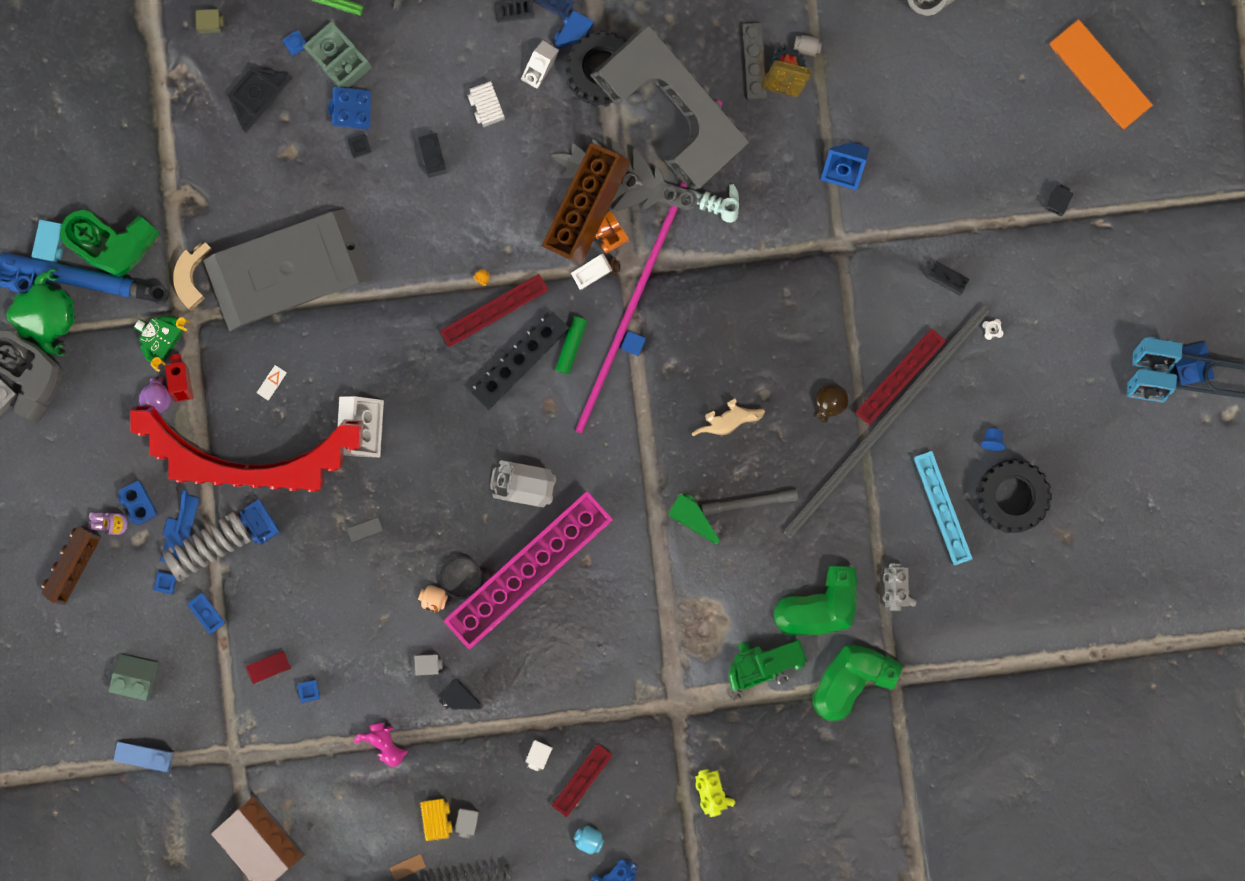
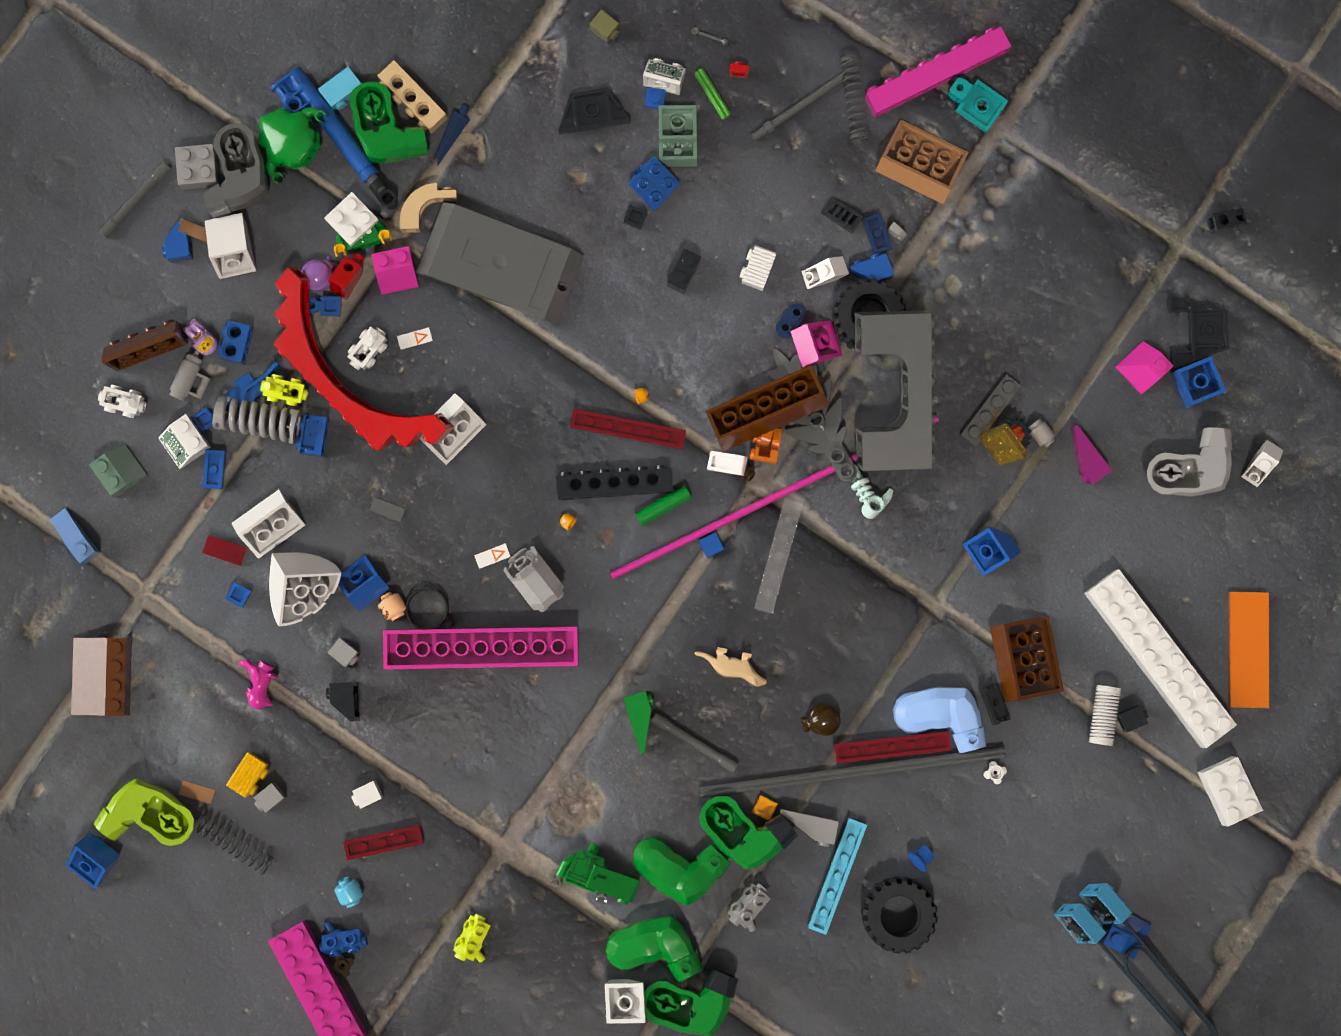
camera: 40 degrees right, 0 degrees up
none -> white brick [98,385,147,418]
none -> white slope [159,414,212,469]
none -> blue slope [162,218,193,263]
none -> light grey piece [169,350,210,401]
none -> medium nougat sticker [179,218,207,242]
none -> white slope [205,213,256,279]
none -> white slope [232,489,305,559]
none -> neon yellow brick [260,374,308,407]
none -> white brick [269,552,341,626]
none -> blue plate [309,296,341,317]
none -> white plate [324,192,379,247]
none -> blue slope [338,555,390,611]
none -> white brick [347,326,388,370]
none -> dark pink slope [371,246,419,295]
none -> tan brick [377,60,448,134]
none -> dark blue bar [437,105,470,166]
none -> white sticker [474,543,510,569]
none -> light orange hinge [560,514,577,531]
none -> white slope [605,979,646,1023]
none -> white slope [643,58,686,95]
none -> green piece [644,968,739,1036]
none -> green piece [699,796,798,870]
none -> light orange tile [752,795,778,821]
none -> clear tile [754,498,803,614]
none -> dark blue plate [775,304,806,339]
none -> light grey slope [780,809,839,847]
none -> dark pink slope [791,320,843,367]
none -> light blue piece [893,687,986,753]
none -> reddish brown slope [990,616,1064,702]
none -> magenta slope [1071,425,1112,486]
none -> white brick [1084,569,1237,748]
none -> white piece [1089,685,1121,746]
none -> white brick [1197,756,1263,827]

